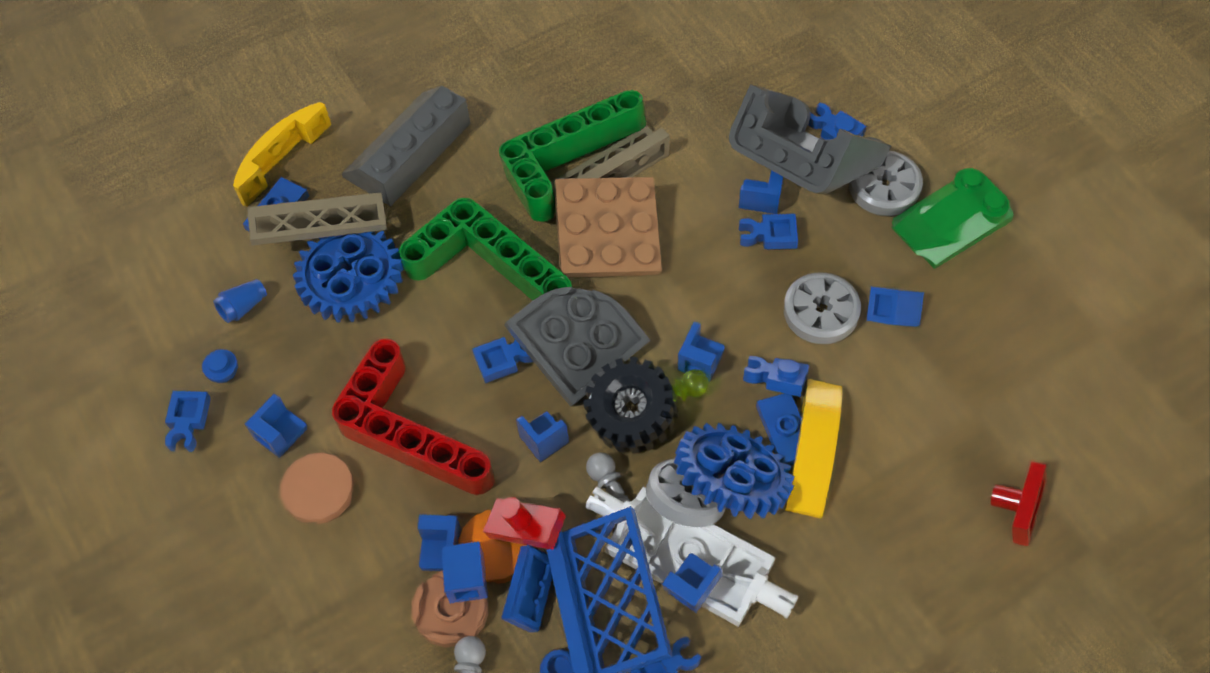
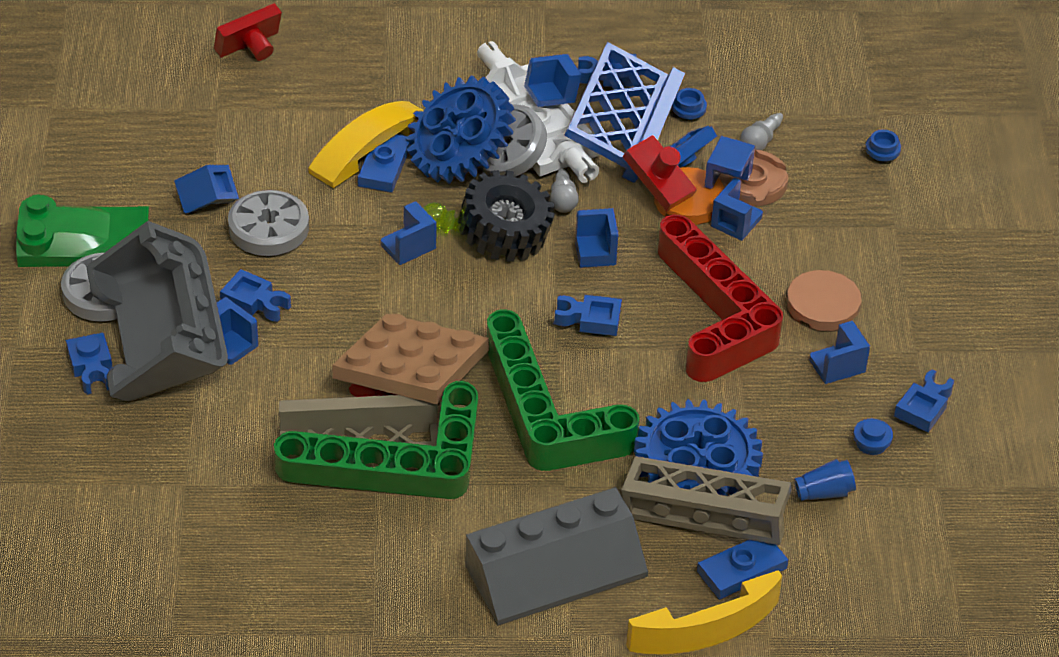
camera: 155 degrees left, 15 degrees down
dark grey plate [504,287,650,407] -> none
blue plate [743,356,809,397] -> none

